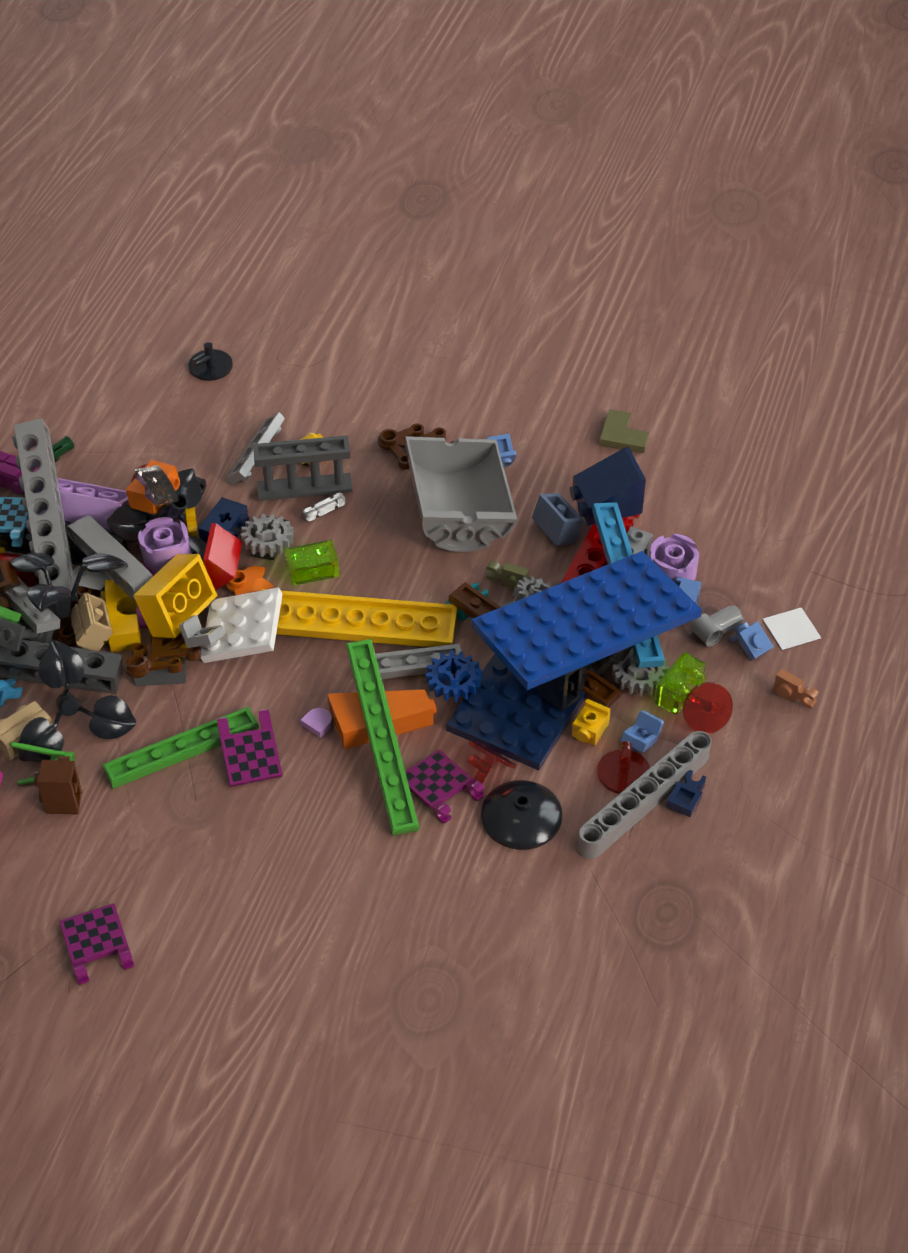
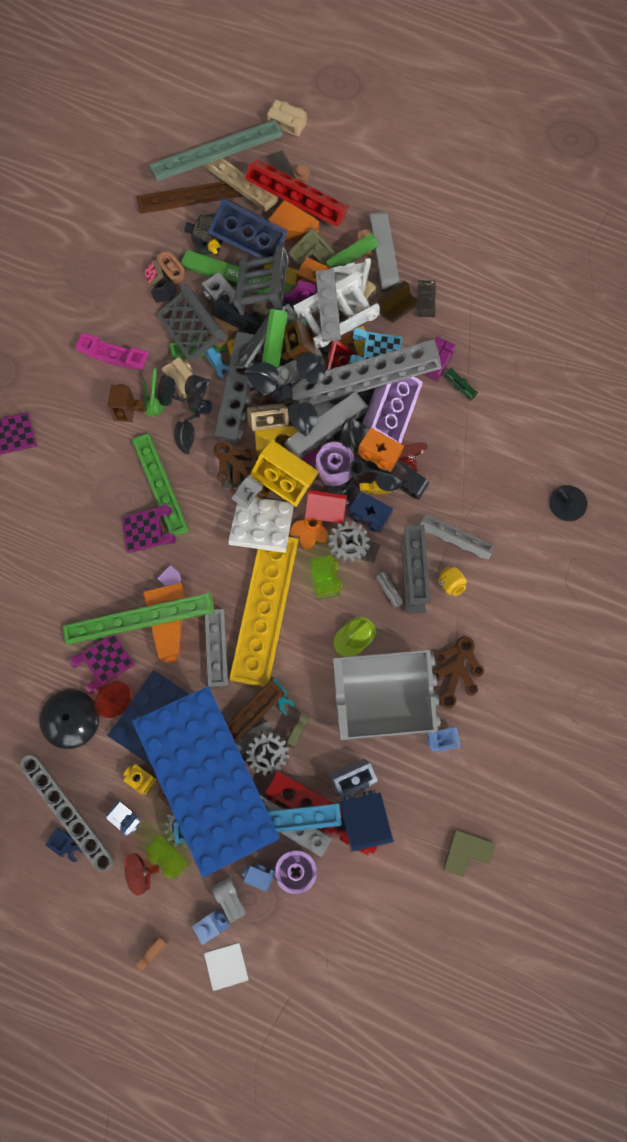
camera: 95 degrees right, 25 degrees up
clear smoke slope [135,465,178,506] -> none
blue gear [426,651,482,702] -> none
clear red shield [597,741,650,794] -> none
none -> lime piece [333,617,376,657]

